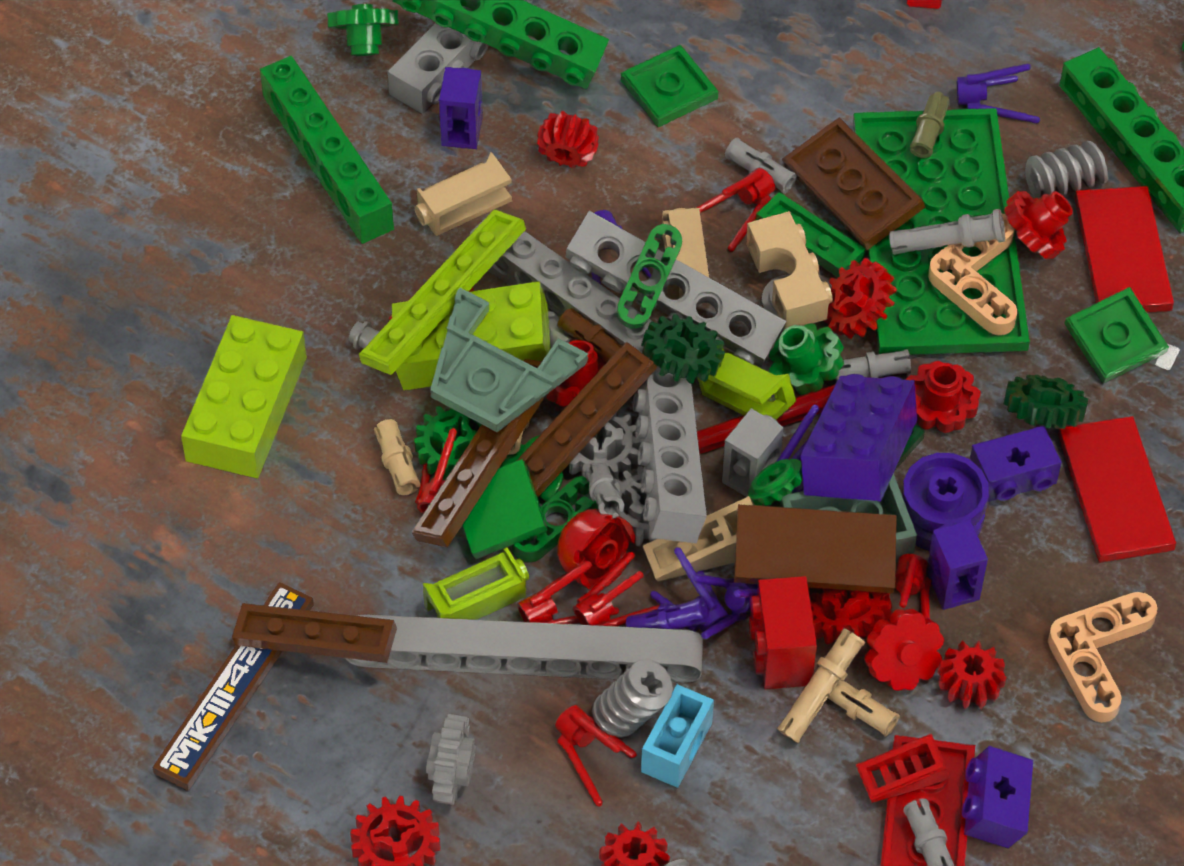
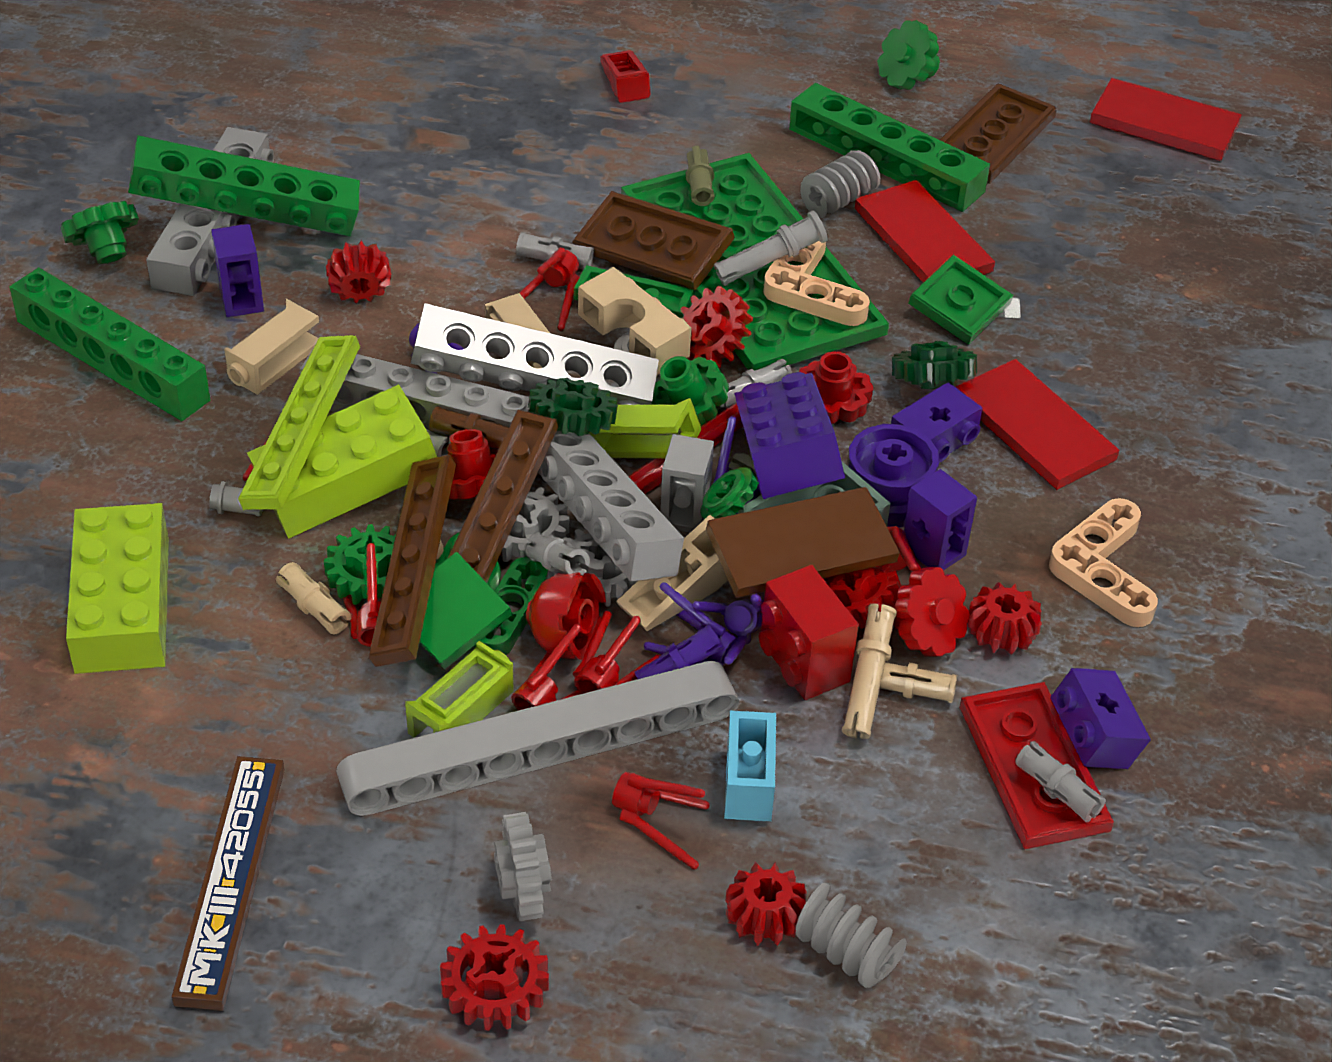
camera: 25 degrees left, 10 degrees down
reddish brown plate [232,603,397,663] -> none
sand green wing [430,288,588,432] -> none
light grey piece [592,659,673,737] -> none
green beam [617,224,682,329] -> none
green tile [621,45,719,127] -> none
red slope [856,733,950,803] -> none
dark purple plant [956,64,1040,123] -> none
red plant [1004,191,1073,259] -> none

